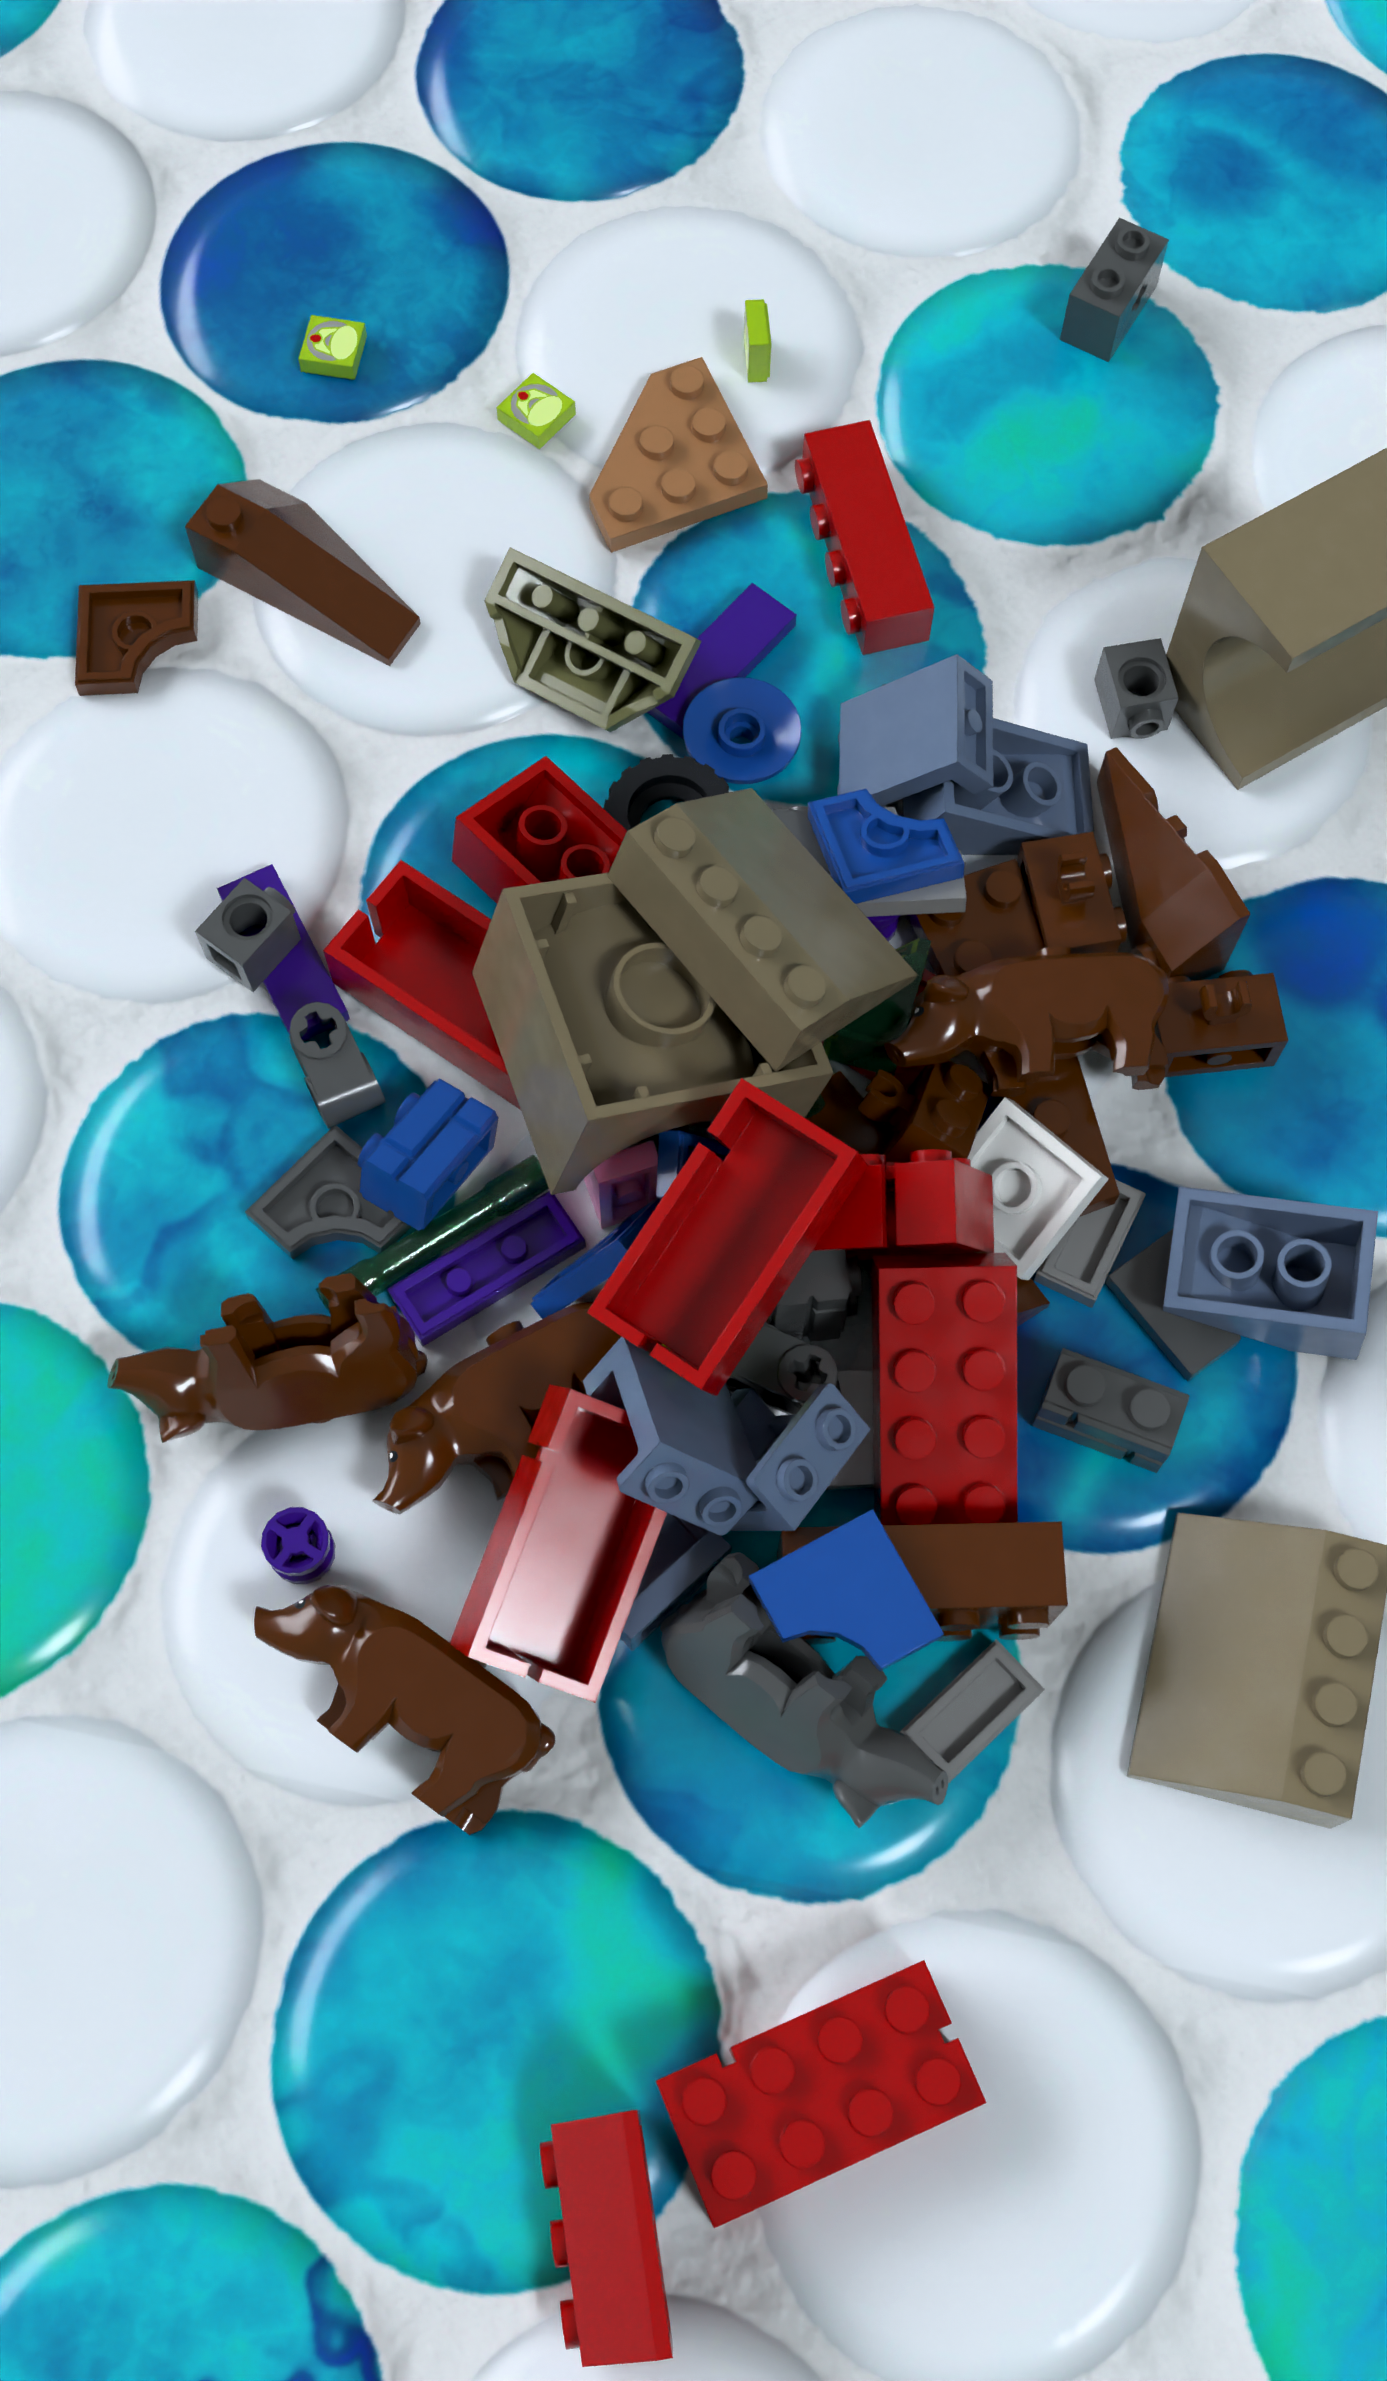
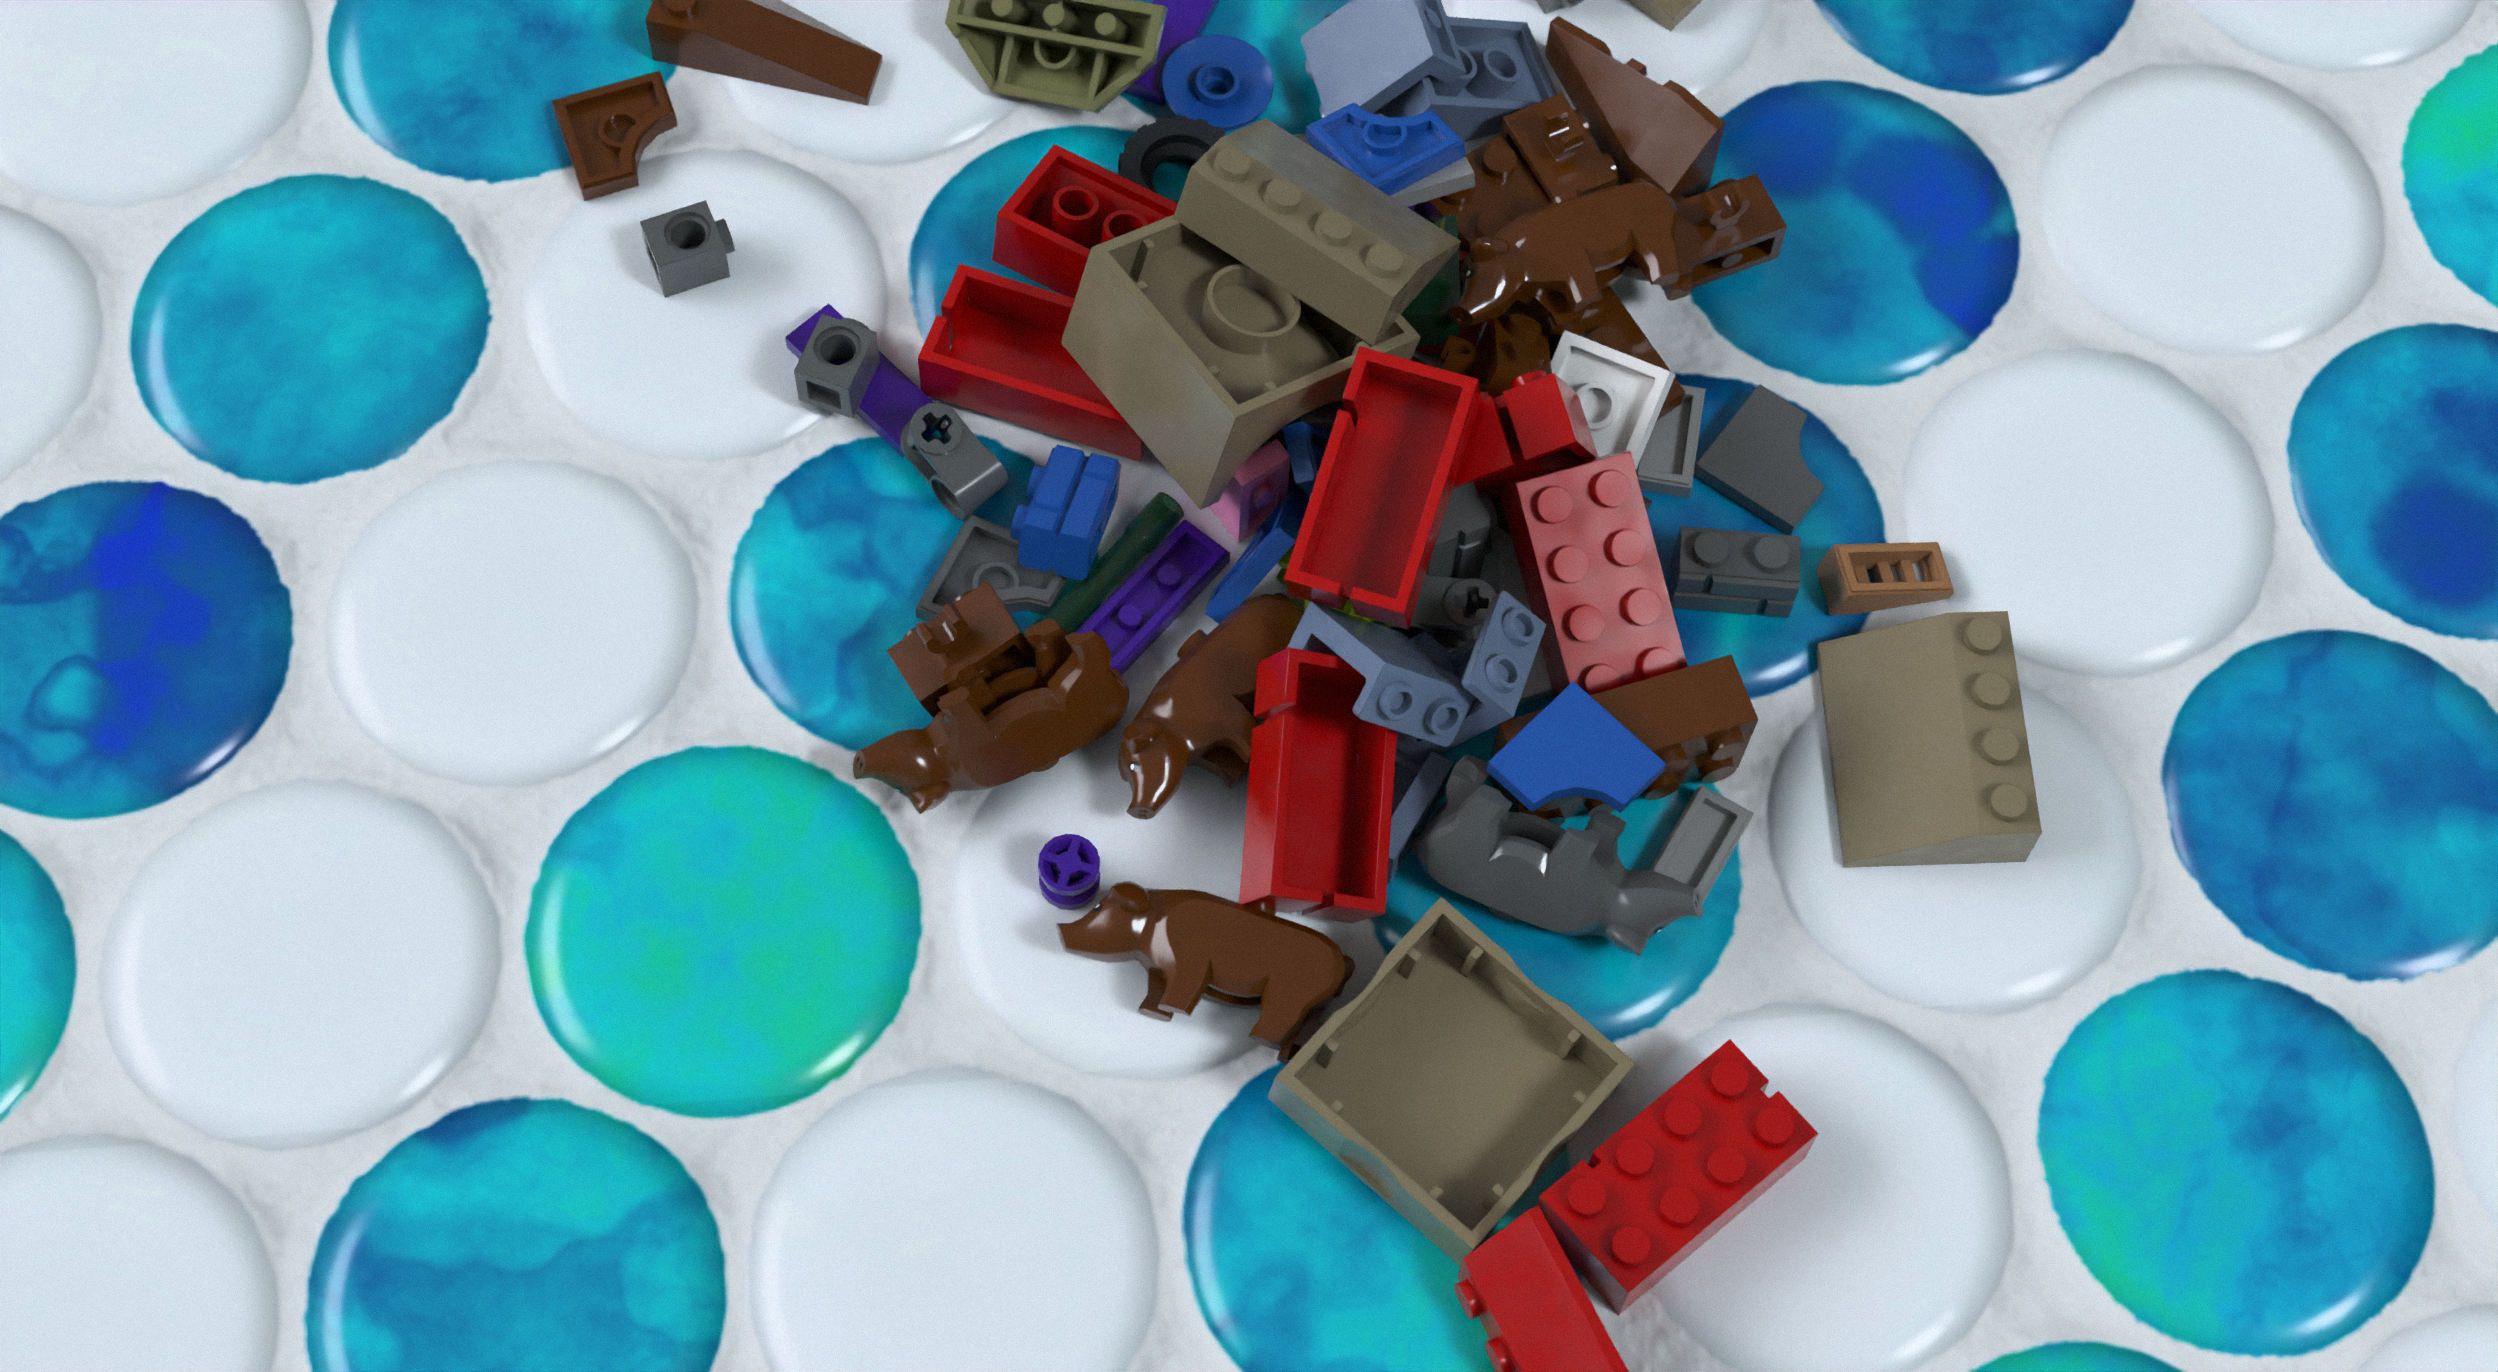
camera: 20 degrees left, 5 degrees down
sand blue slope [1163,1186,1378,1360] -> none
none -> dark grey brick [640,200,735,298]
none -> reddish brown brick [886,581,1036,719]
none -> dark tan tile [1267,897,1636,1266]
none -> medium nougat slope [1817,542,1954,616]

